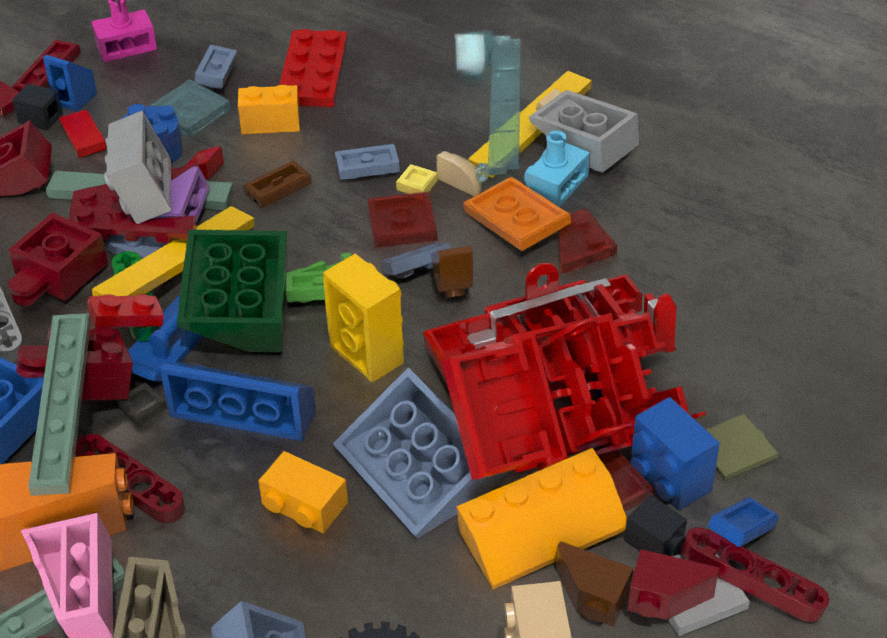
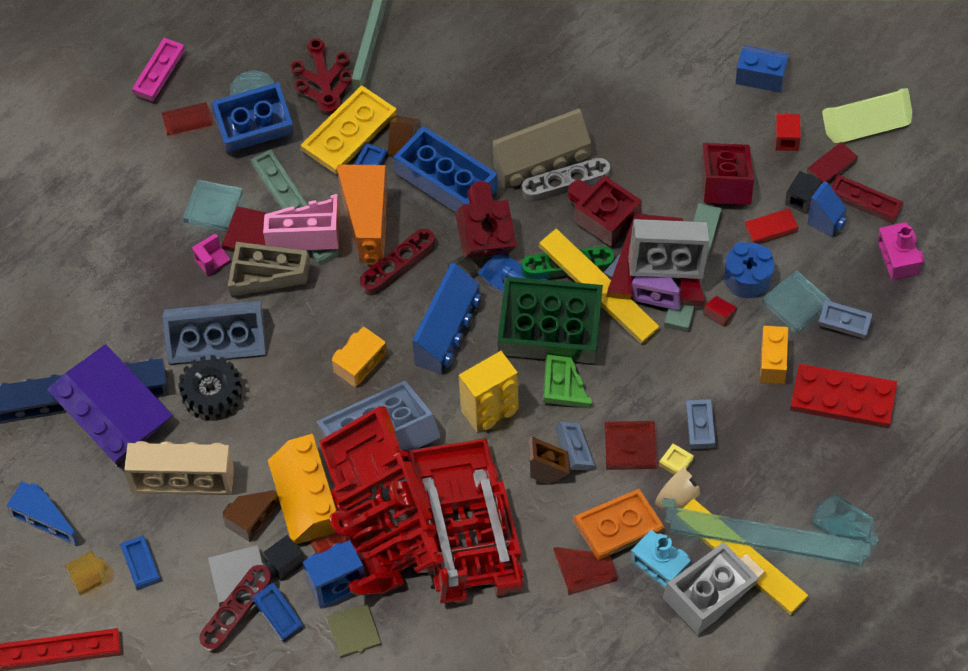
camera: 100 degrees right, 15 degrees up
sand green tile [28,313,91,496] -> none
red plate [87,294,164,327] -> none
reddish brown tile [243,160,312,208] -> none
dark red slope [628,549,719,620] -> none

